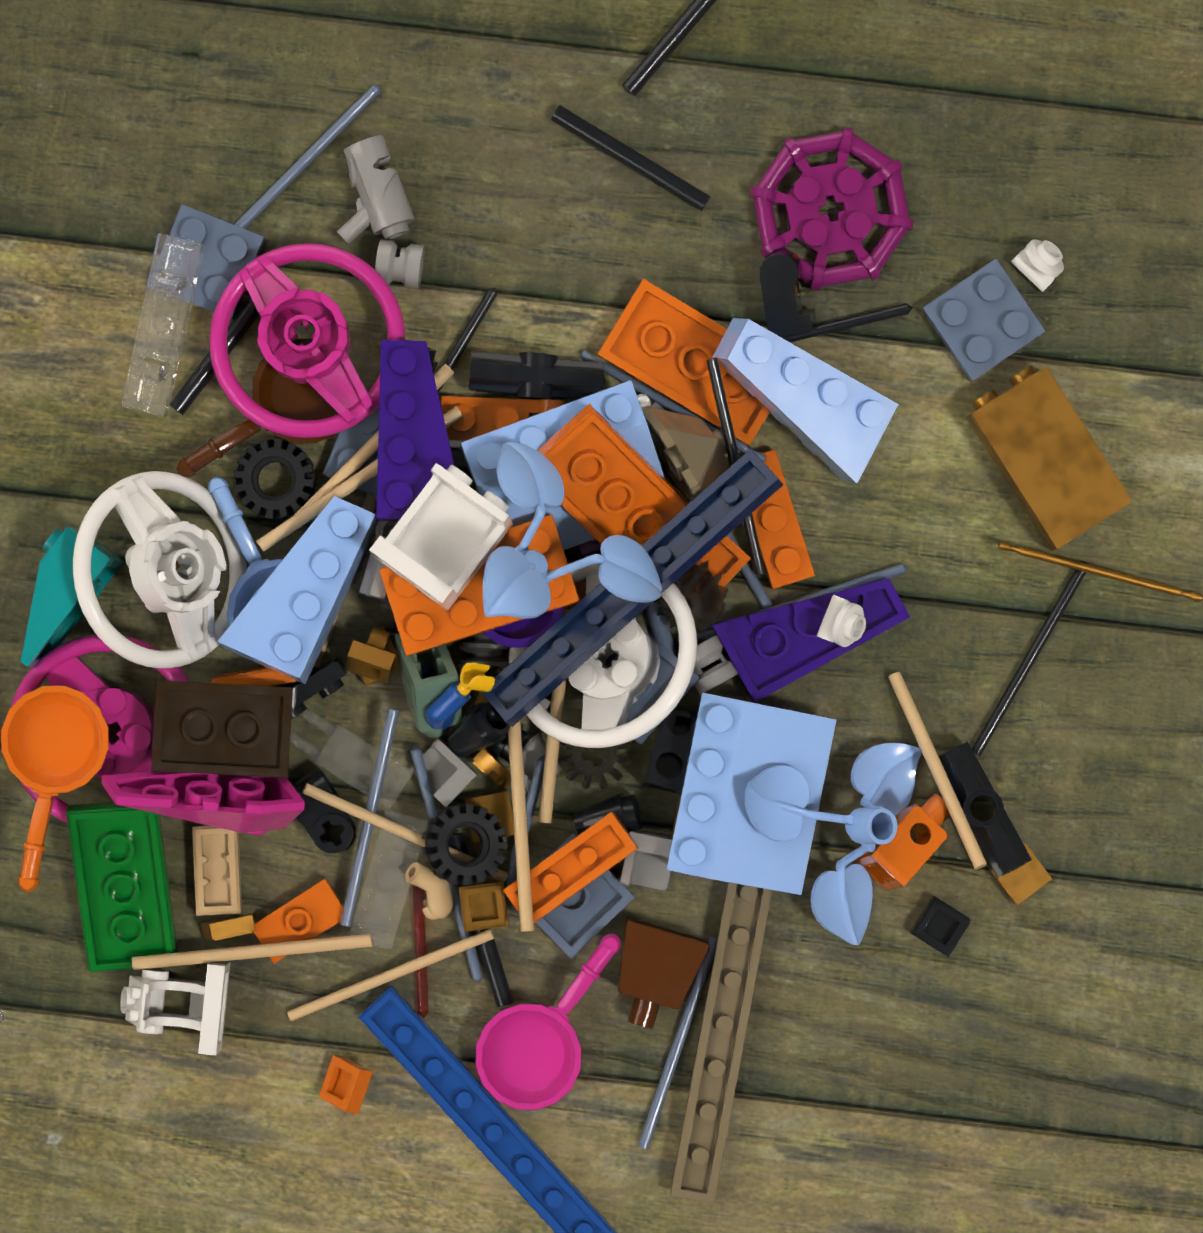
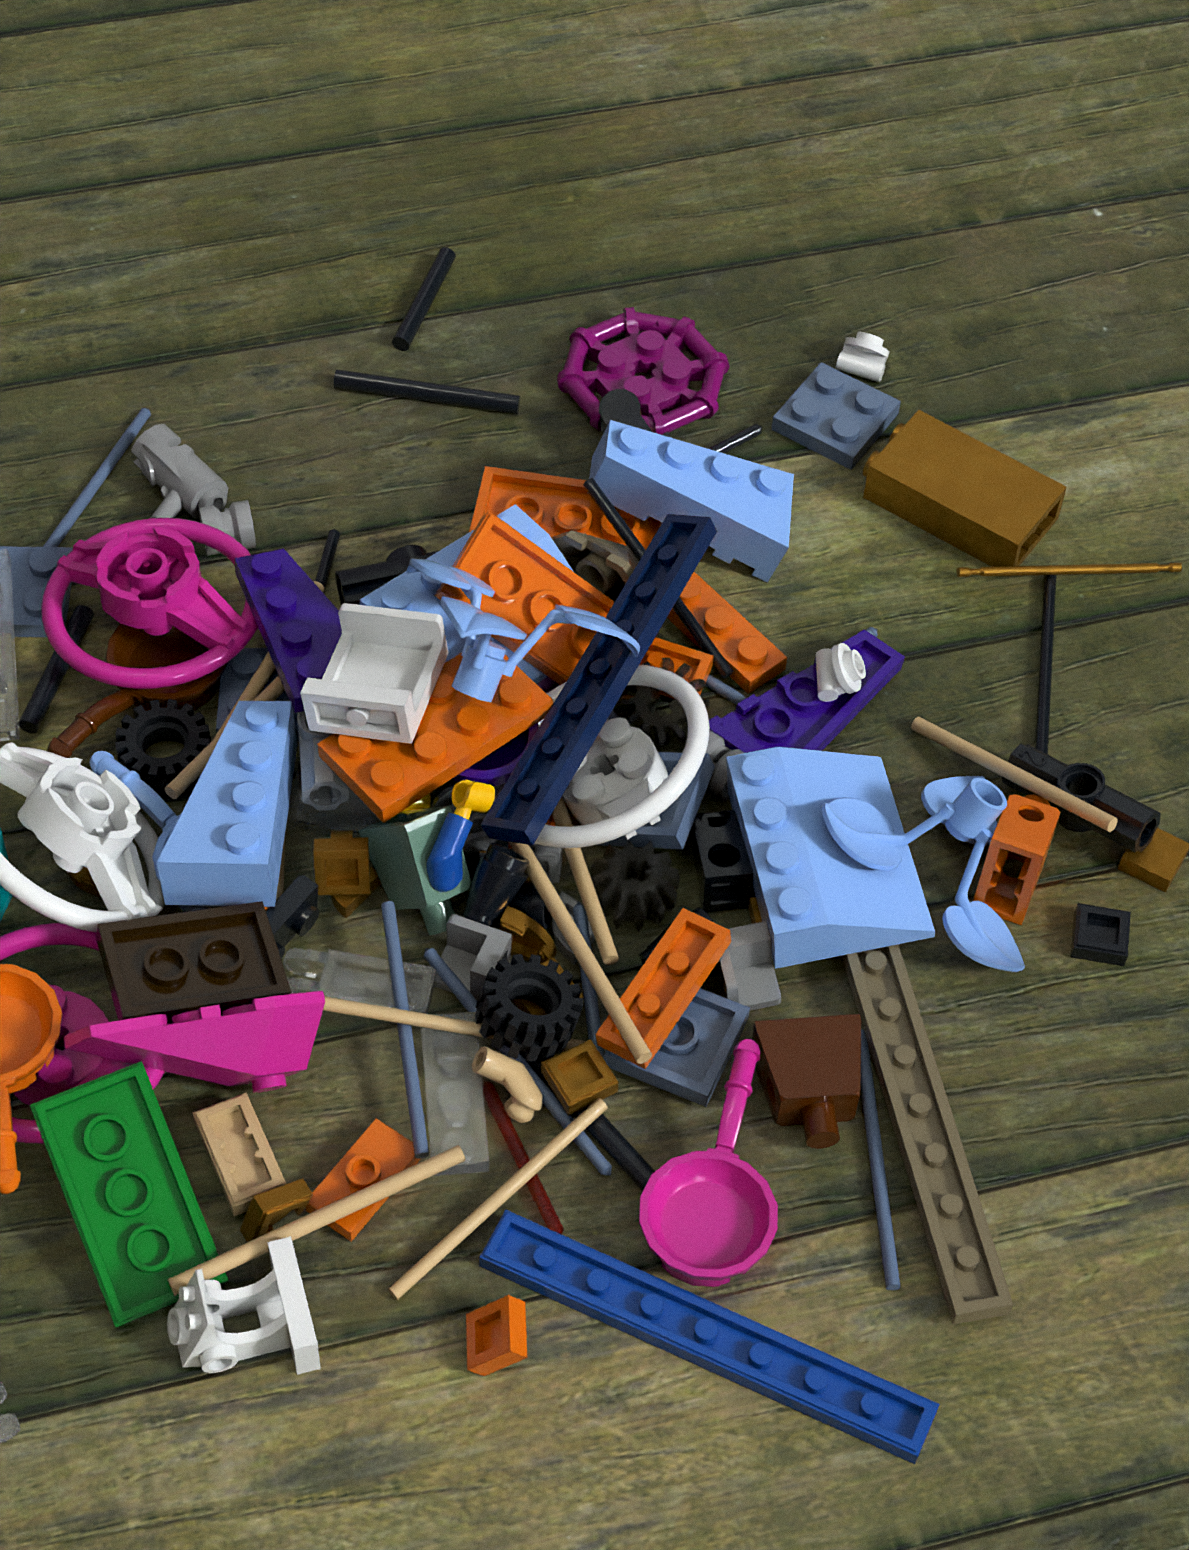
camera: 25 degrees left, 35 degrees down
black piece [292,767,356,853] -> none

